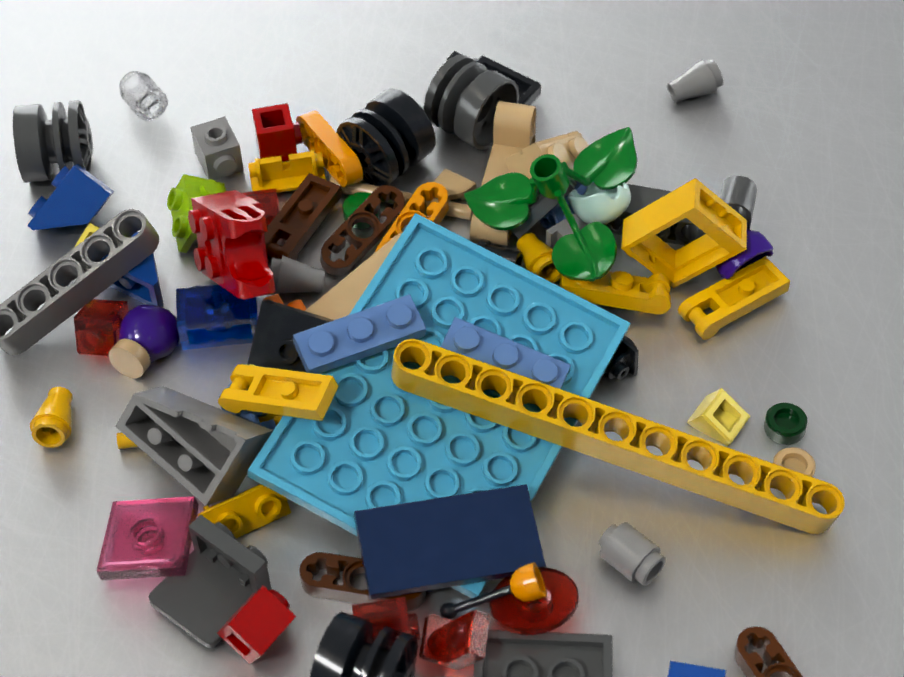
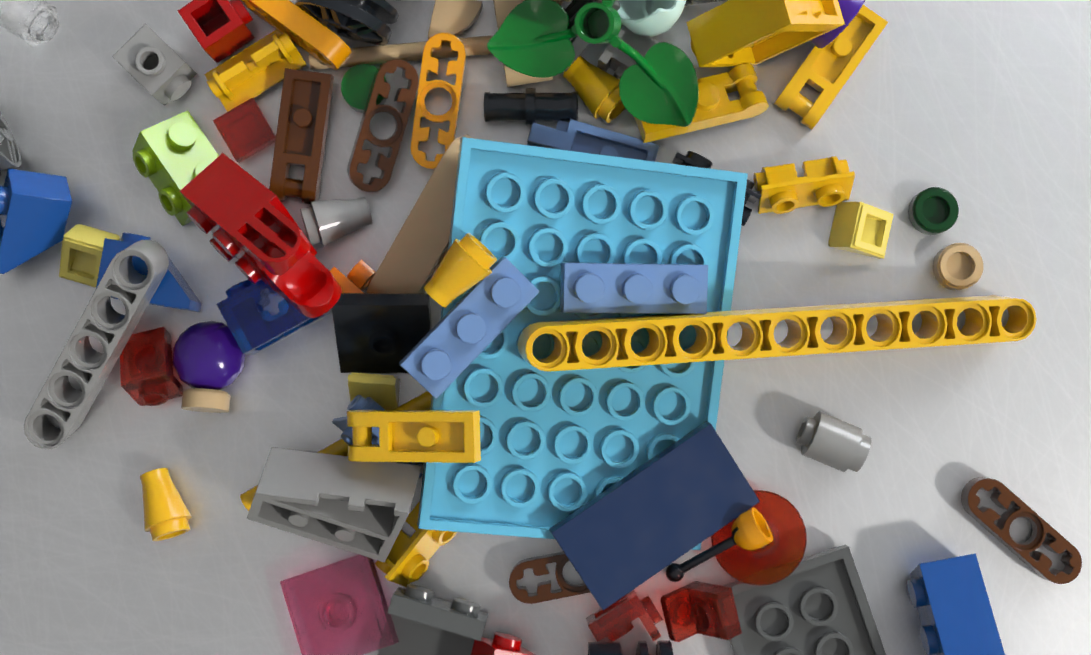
camera: 25 degrees left, 35 degrees up
none -> yellow cone [424,233,497,308]
none -> yellow hinge [753,156,855,214]

